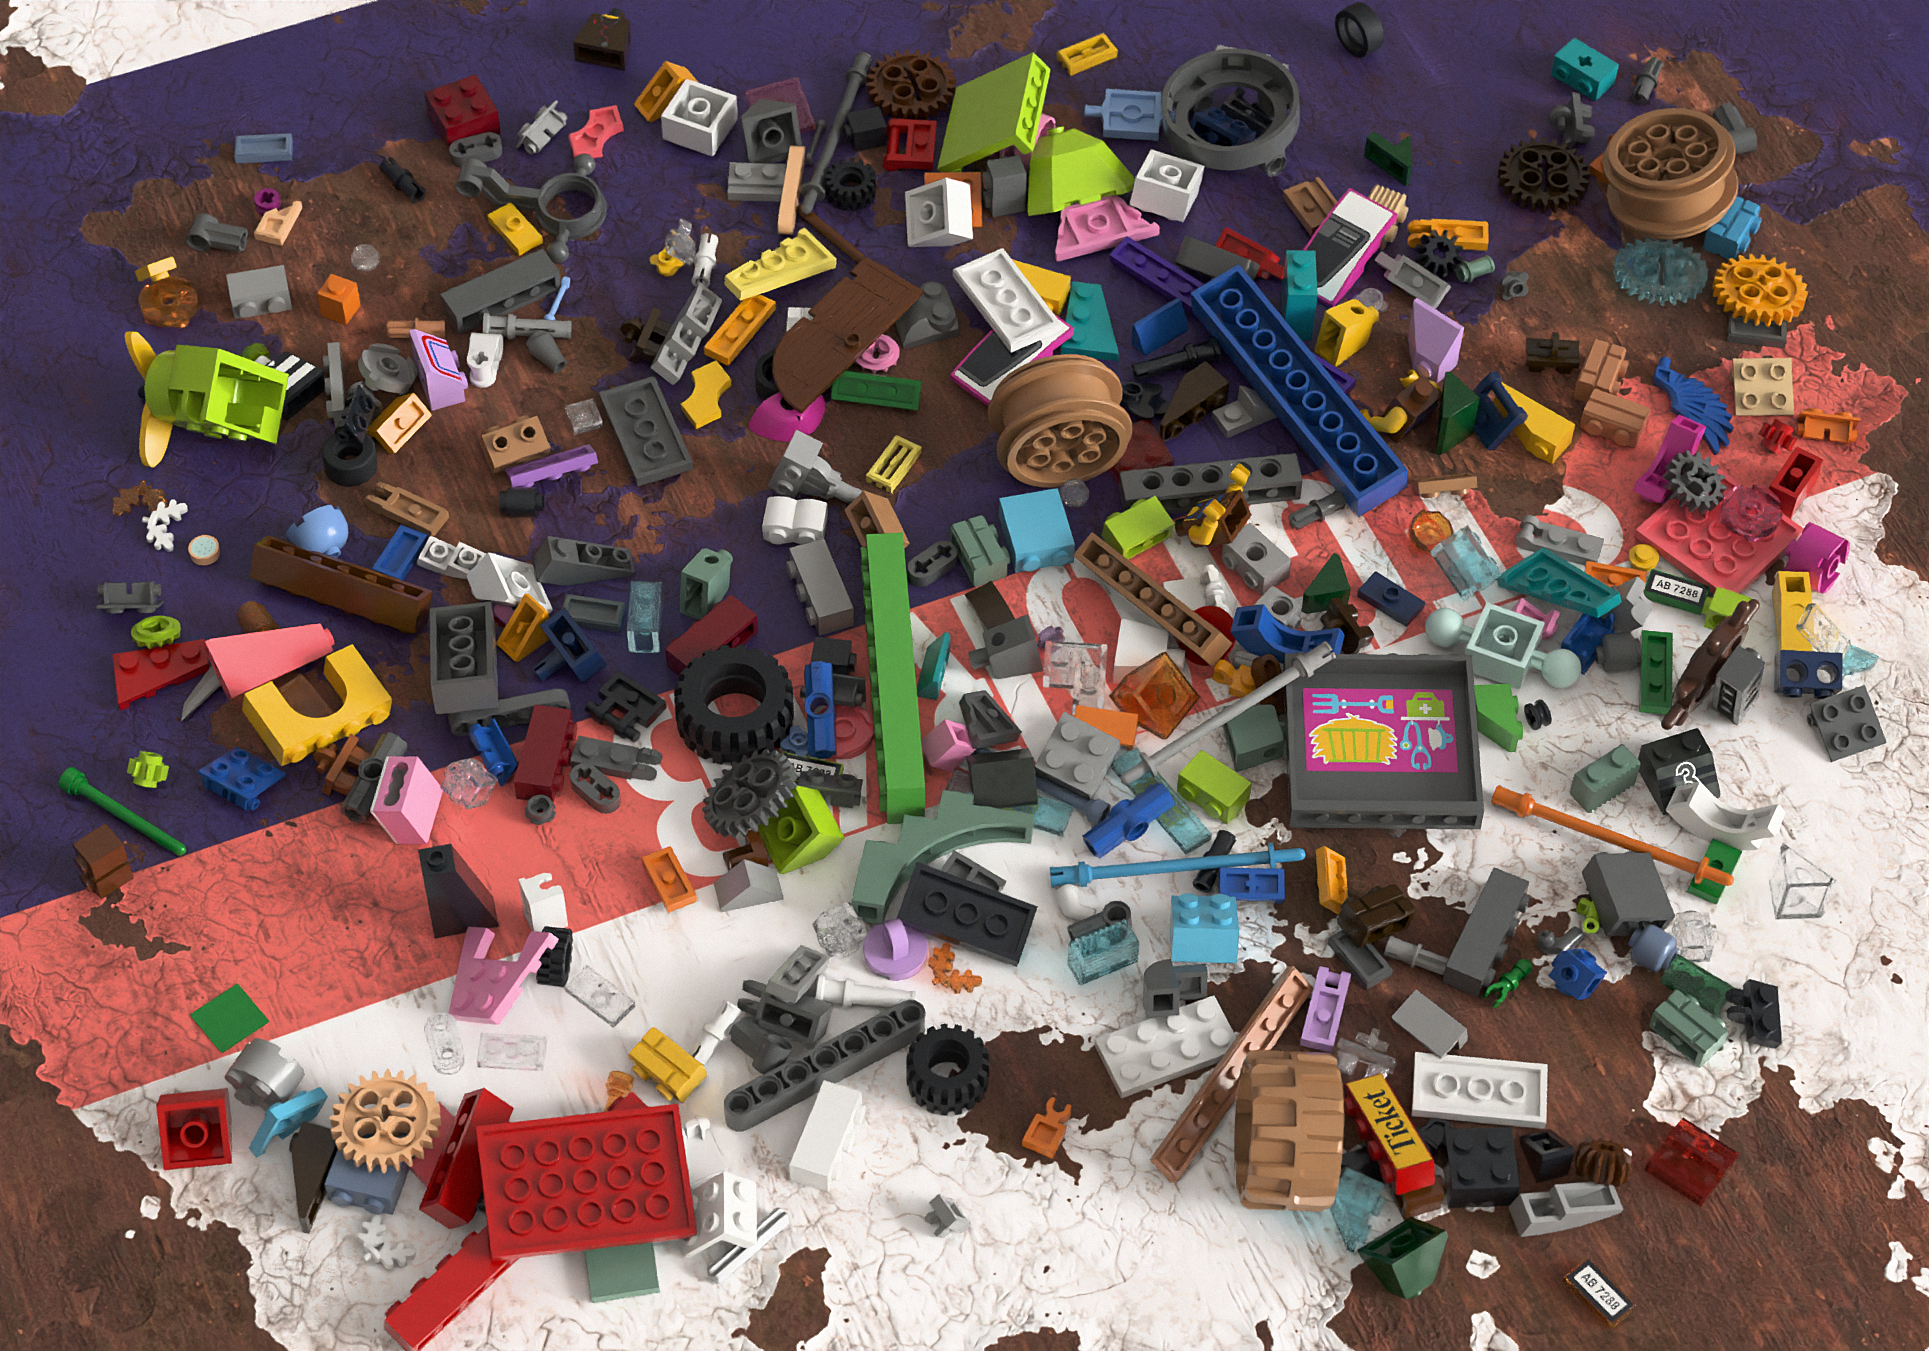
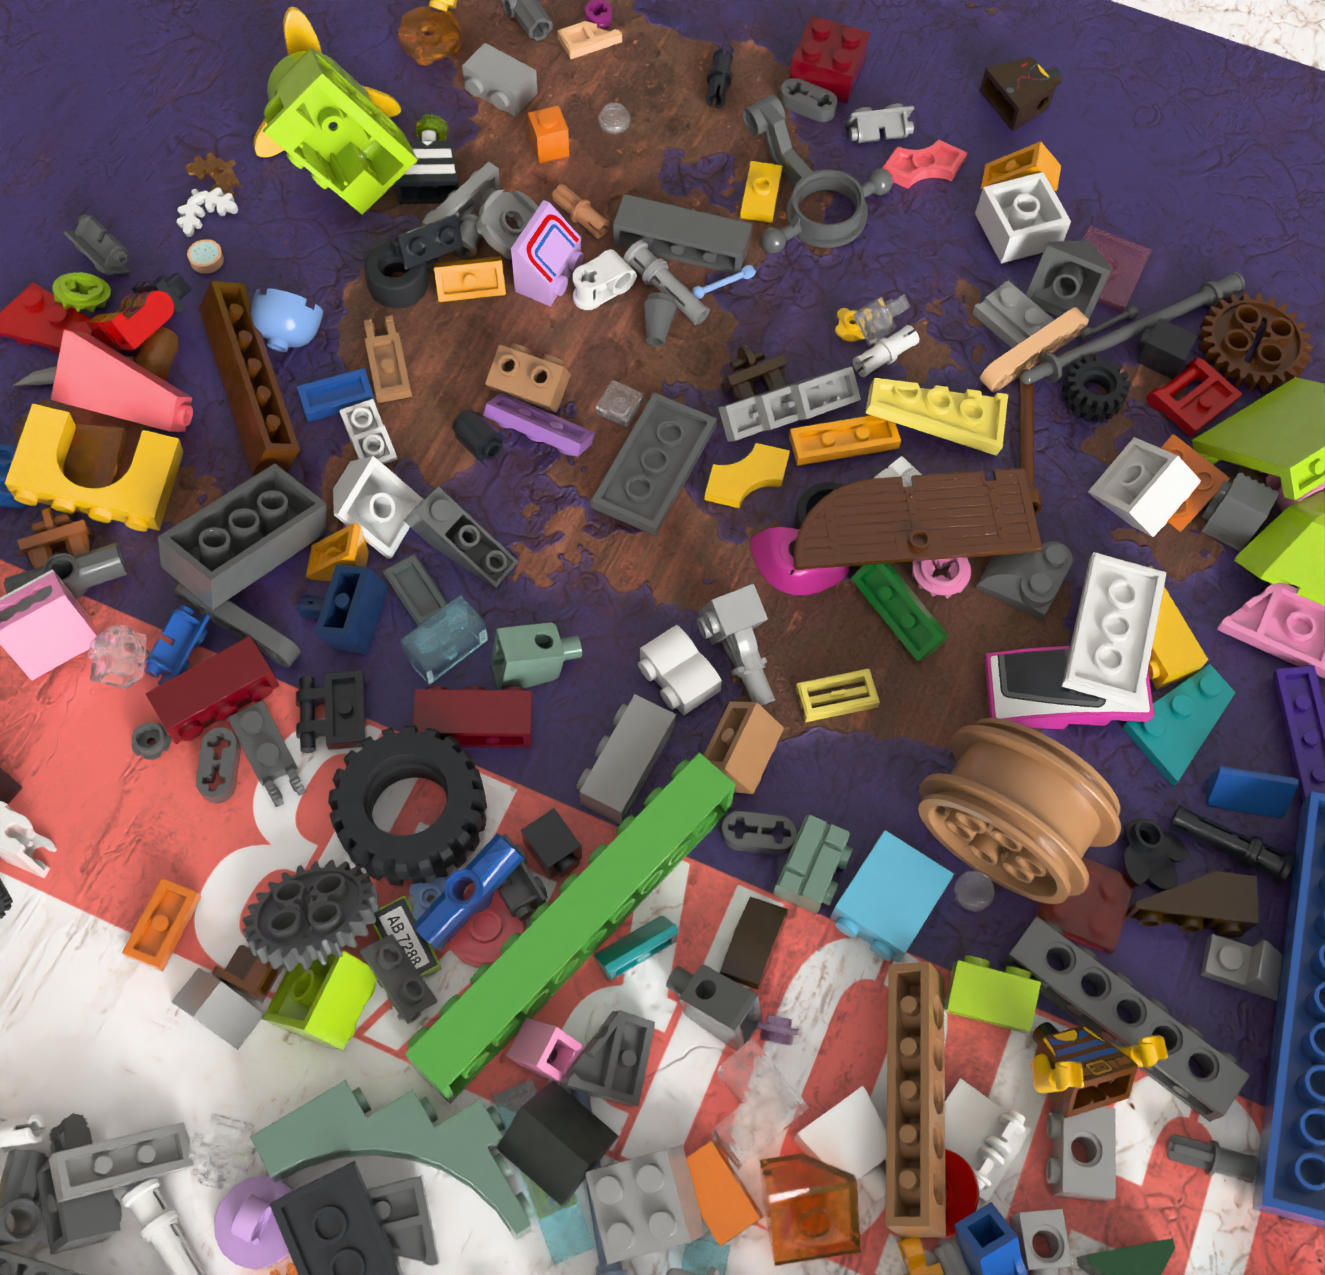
camera: 45 degrees right, 10 degrees up
none -> hips [86,273,191,351]

